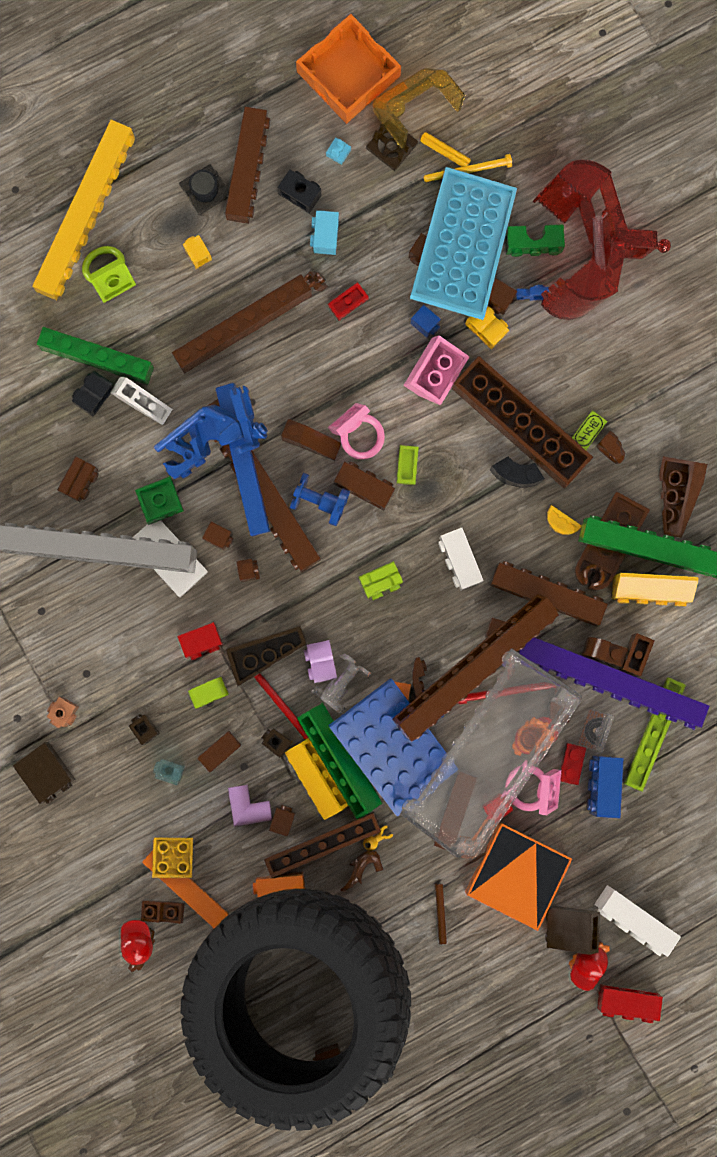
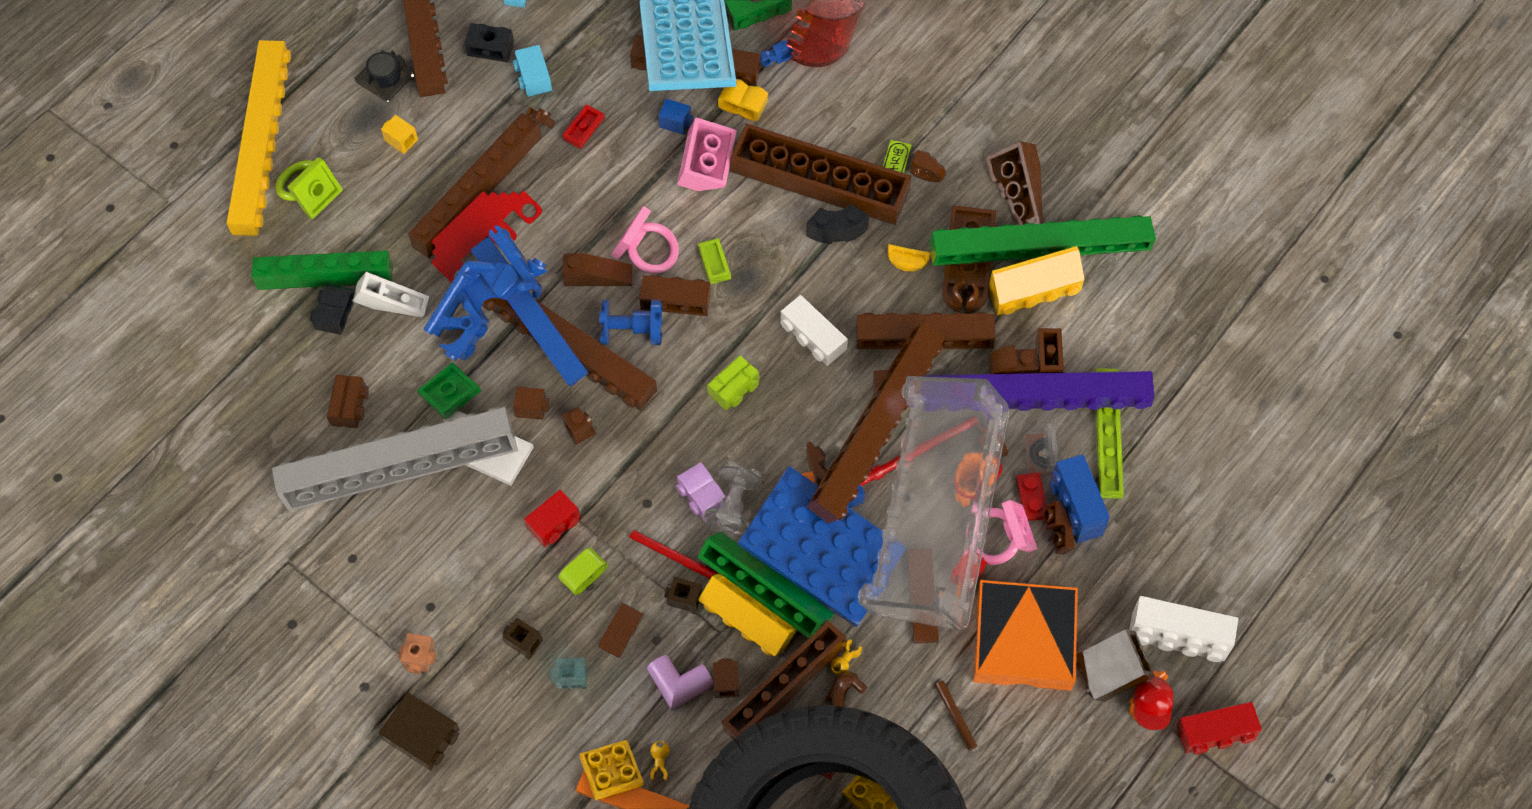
camera: 15 degrees left, 20 degrees down
dark brown wedge [226,625,306,687] -> none
none -> red piece [431,191,542,283]
none -> yellow arm [650,741,670,781]
none -> reddish brown slope [1044,501,1075,555]

